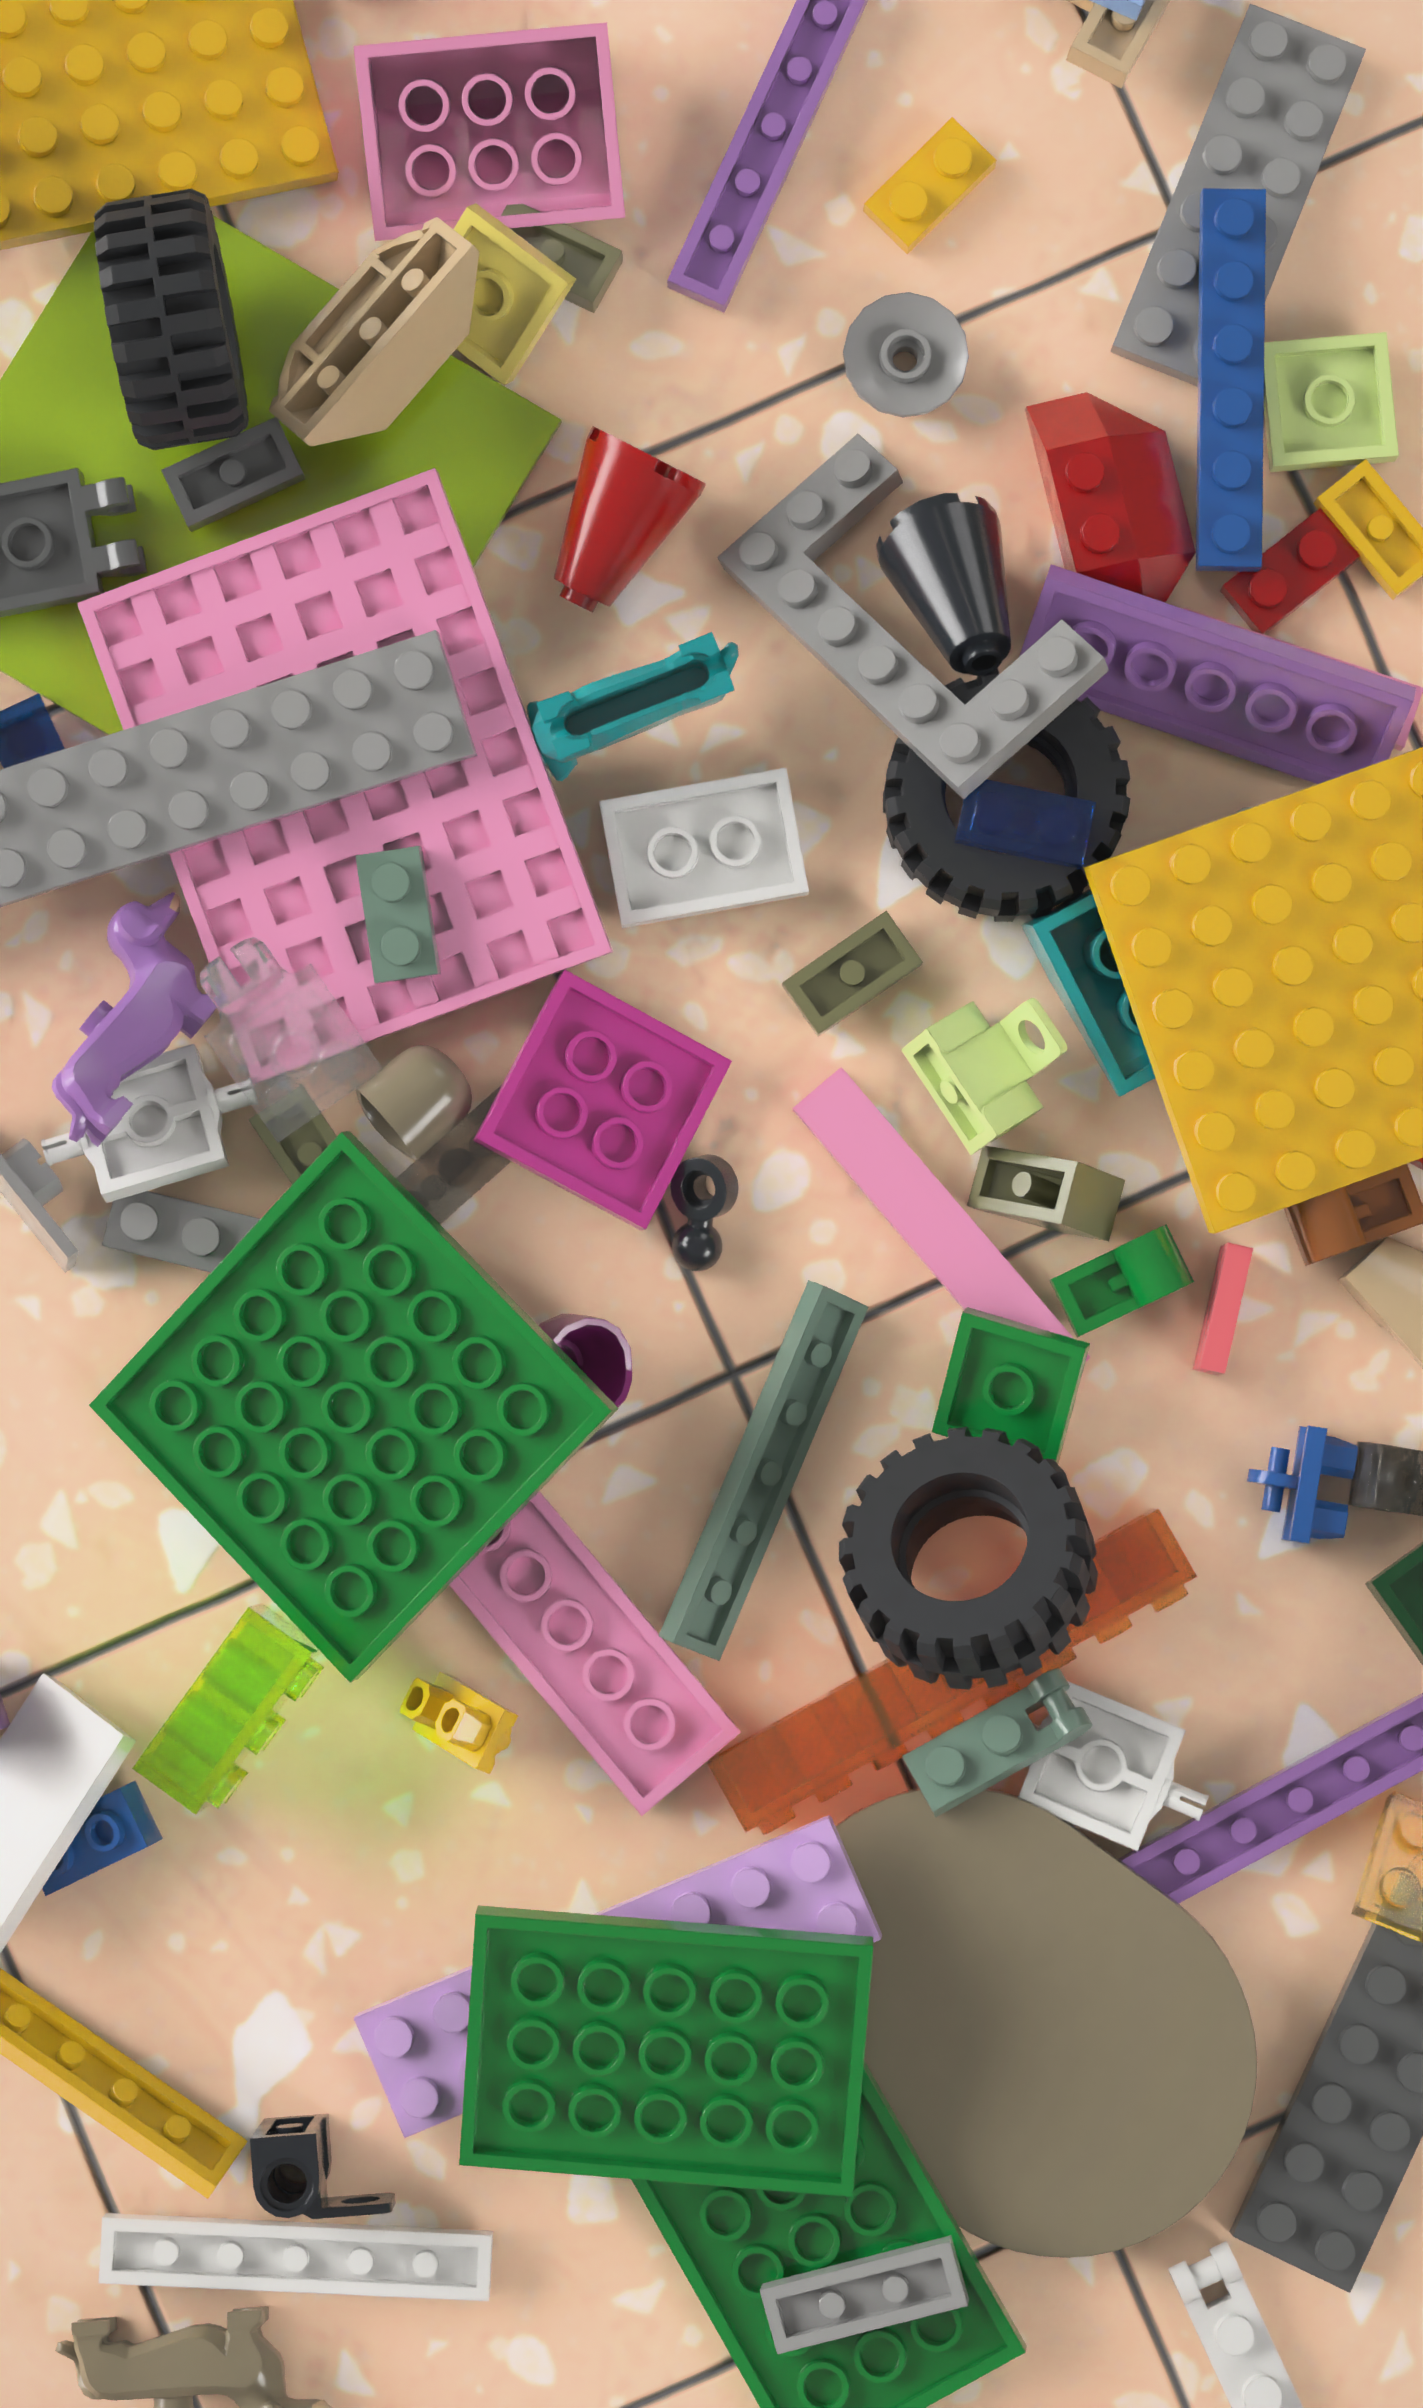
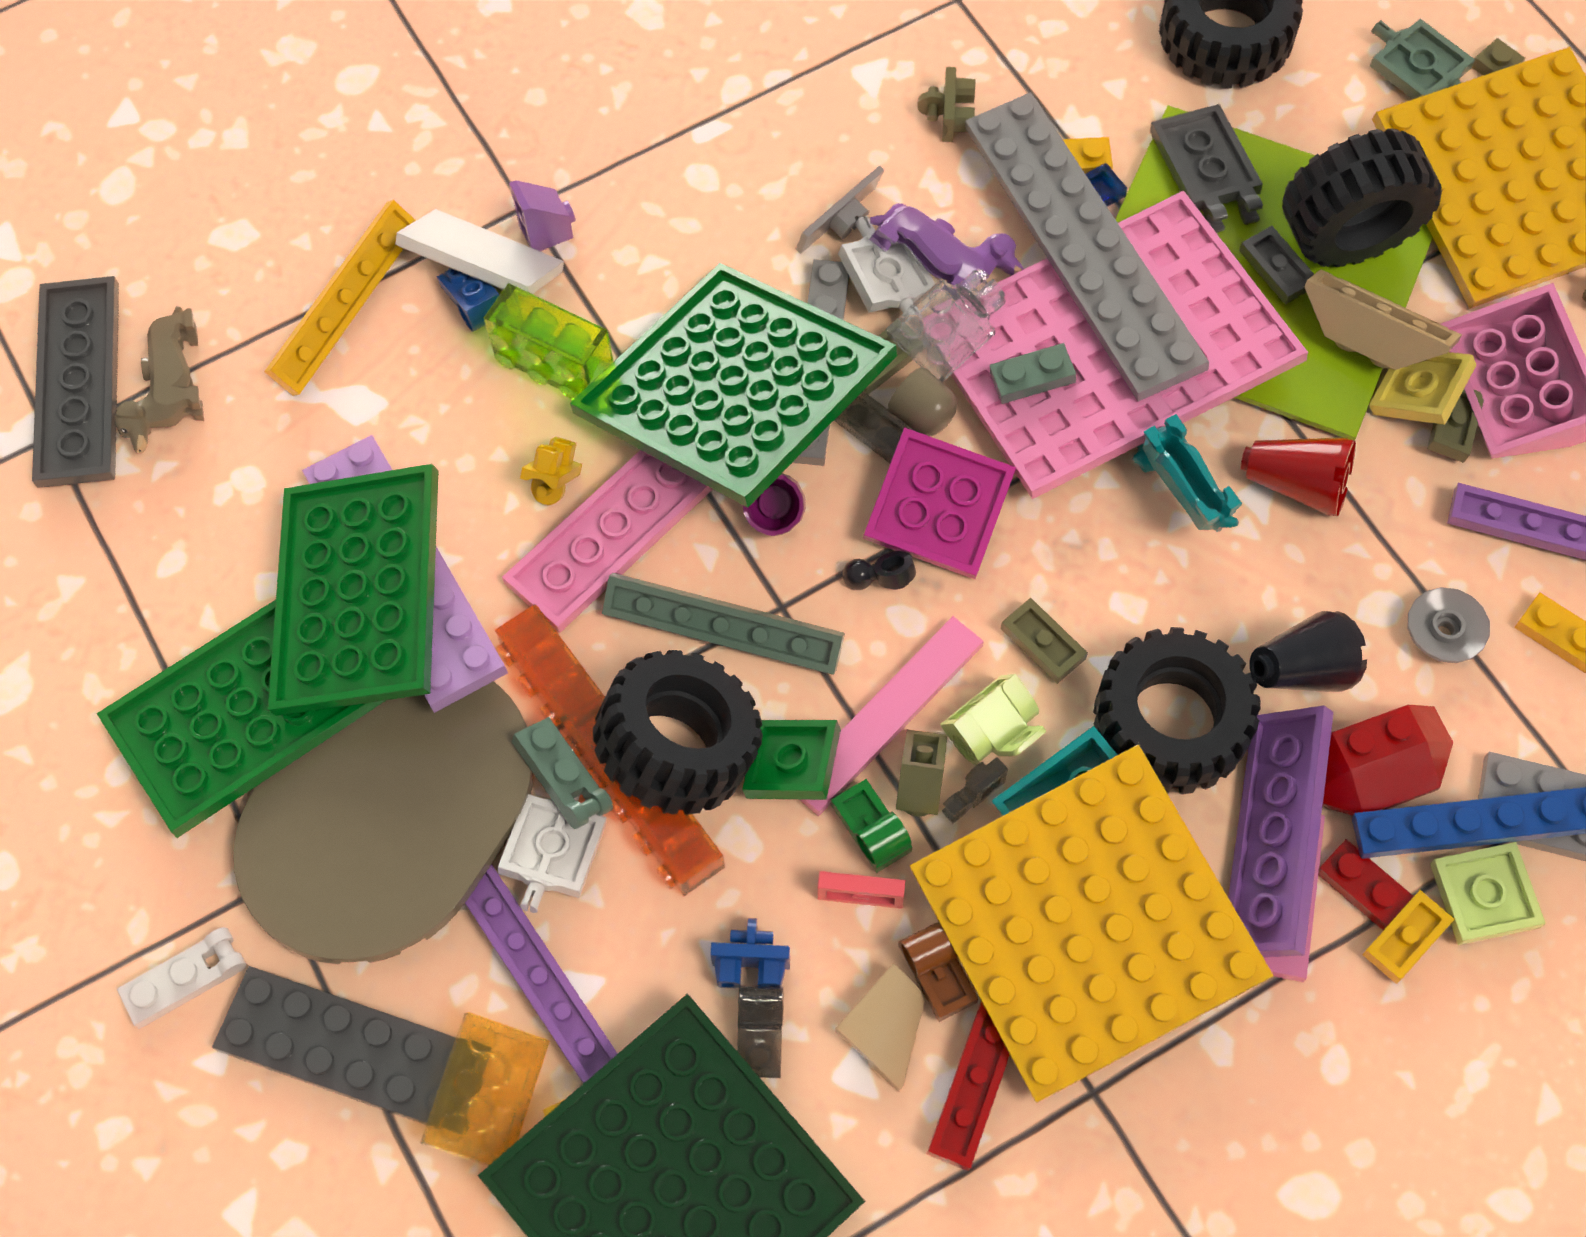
camera: 85 degrees right, 20 degrees down
white plate [98,2213,493,2301] -> none
black piece [250,2113,396,2219] -> none
white plate [599,768,809,929] -> none
light grey plate [717,433,1109,799] -> none
light grey plate [760,2235,969,2354] -> none
clear blue plate [954,779,1096,869] -> none
none -> clear smoke plate [942,757,1008,824]

